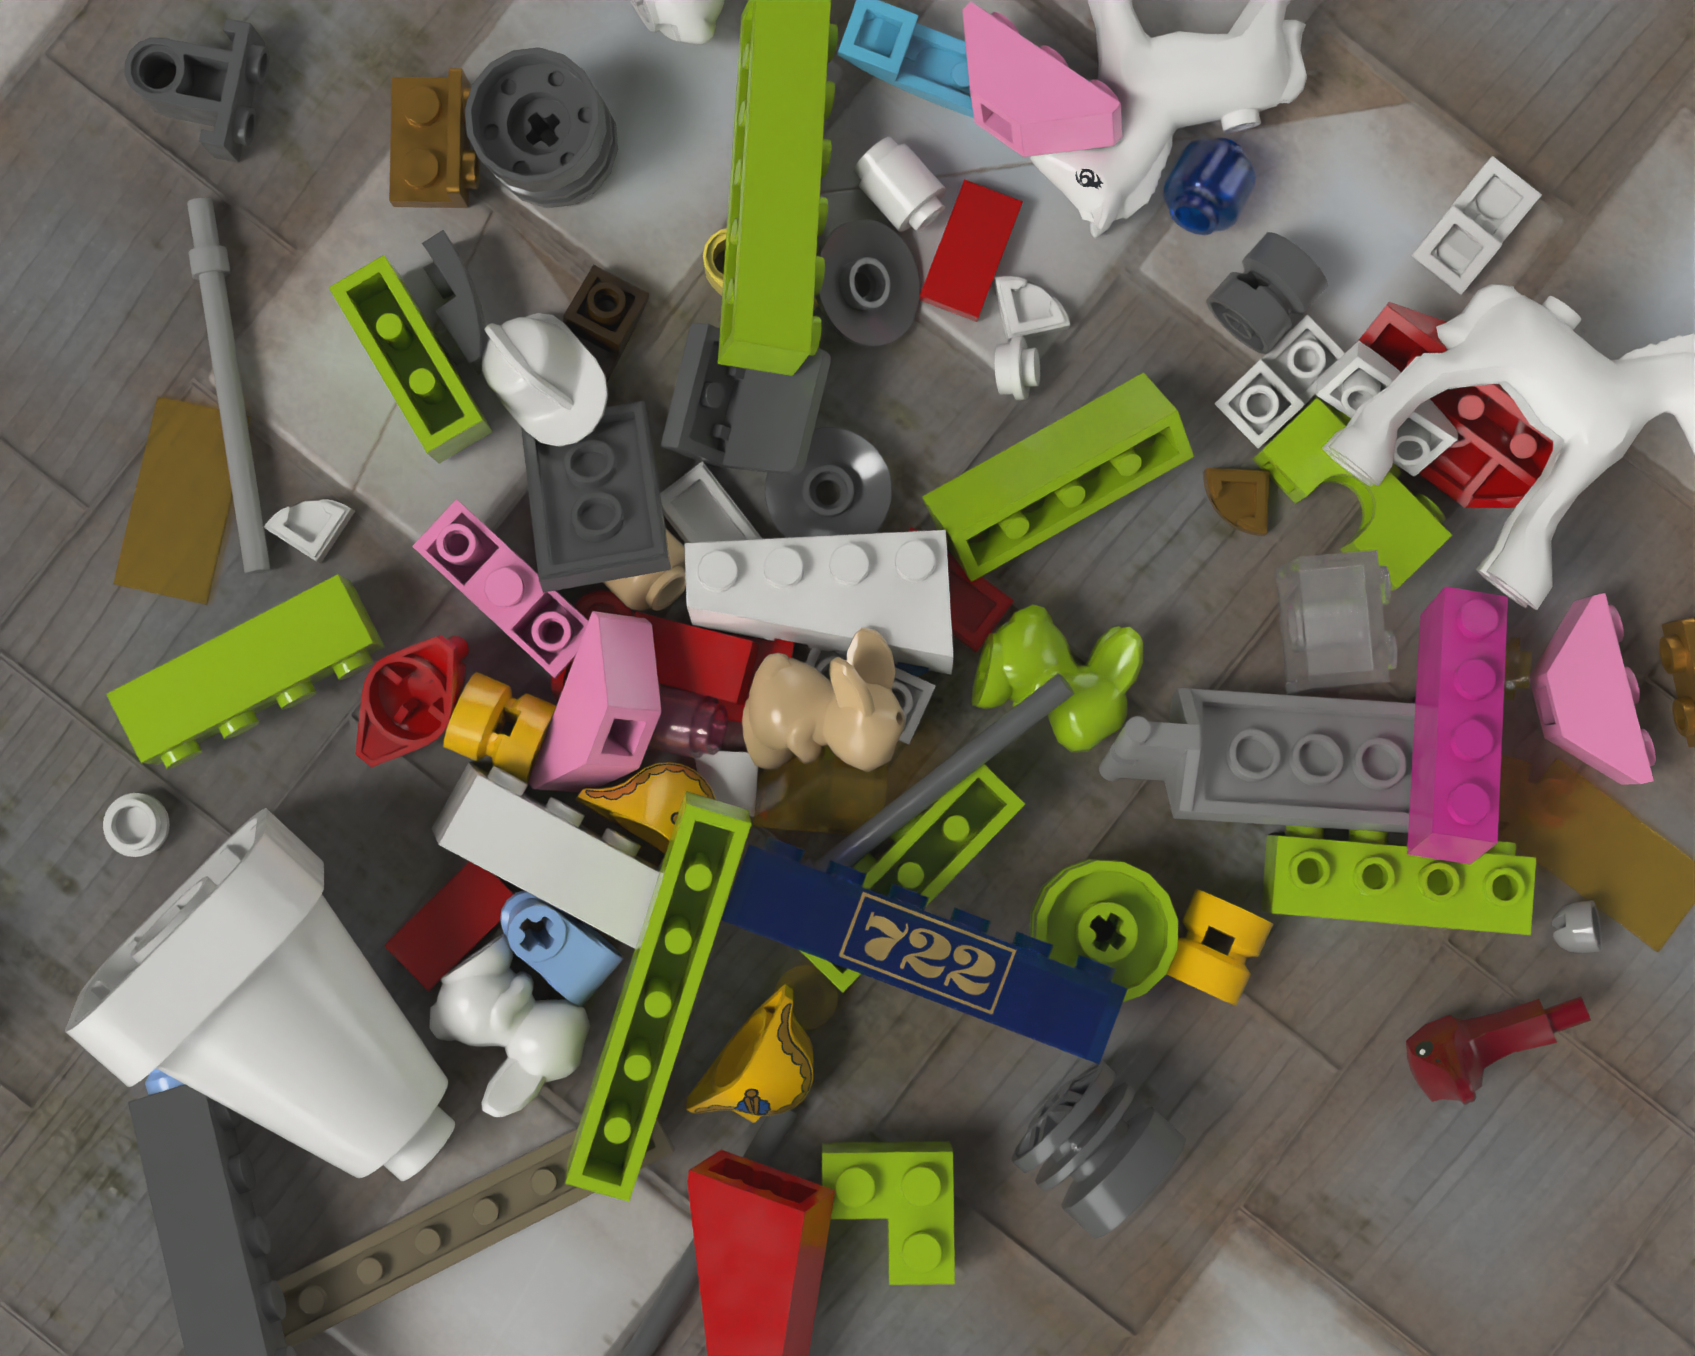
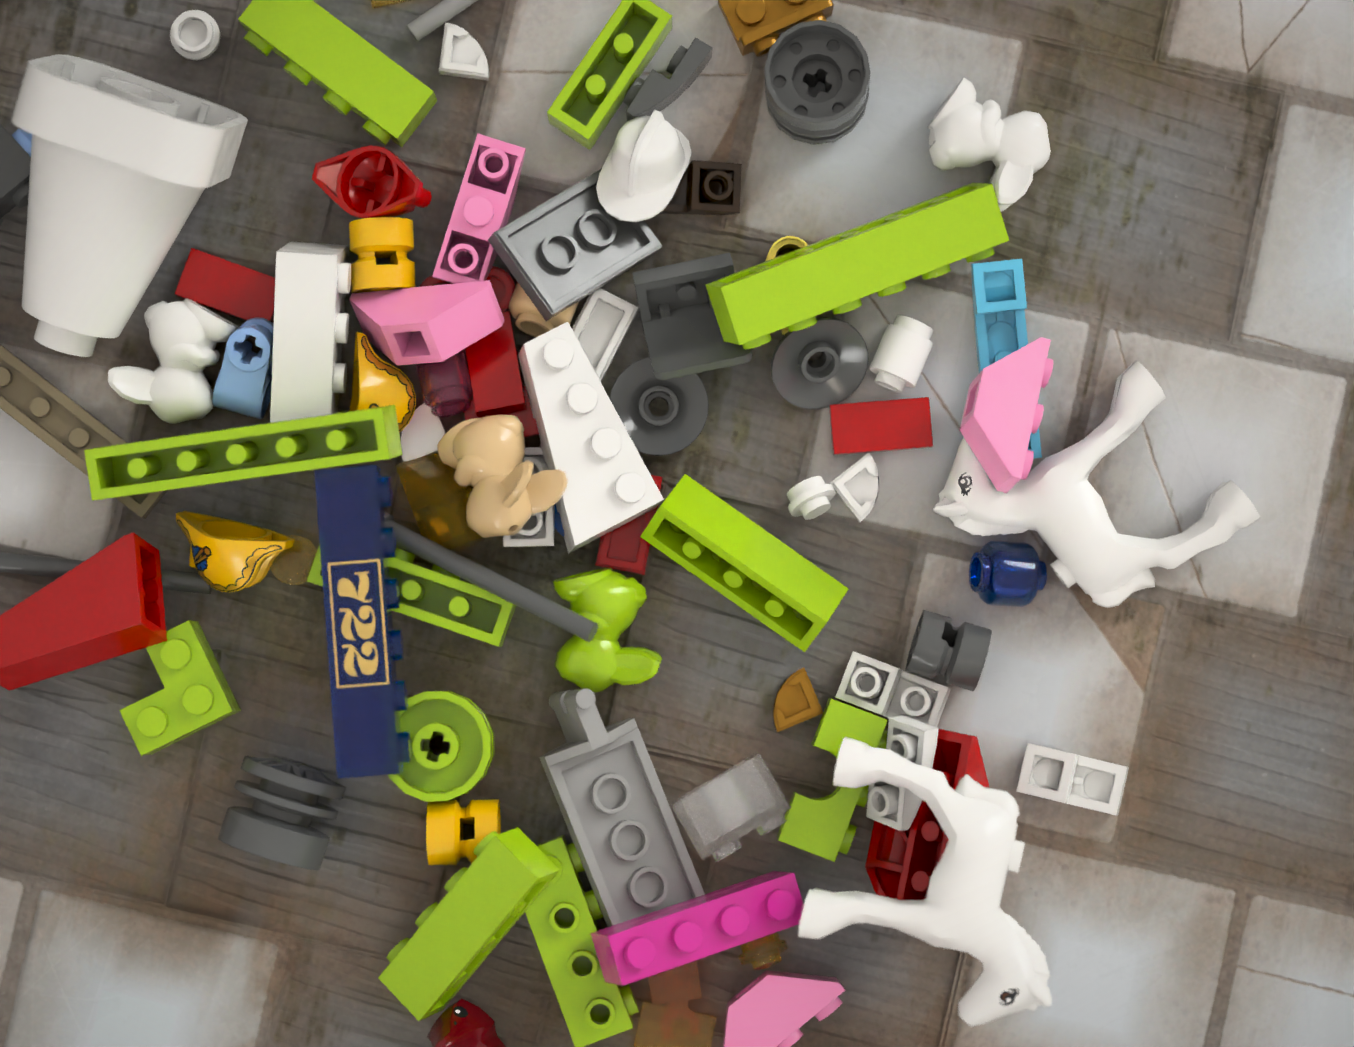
camera: 65 degrees right, 0 degrees up
none -> lime brick [378,827,560,1021]

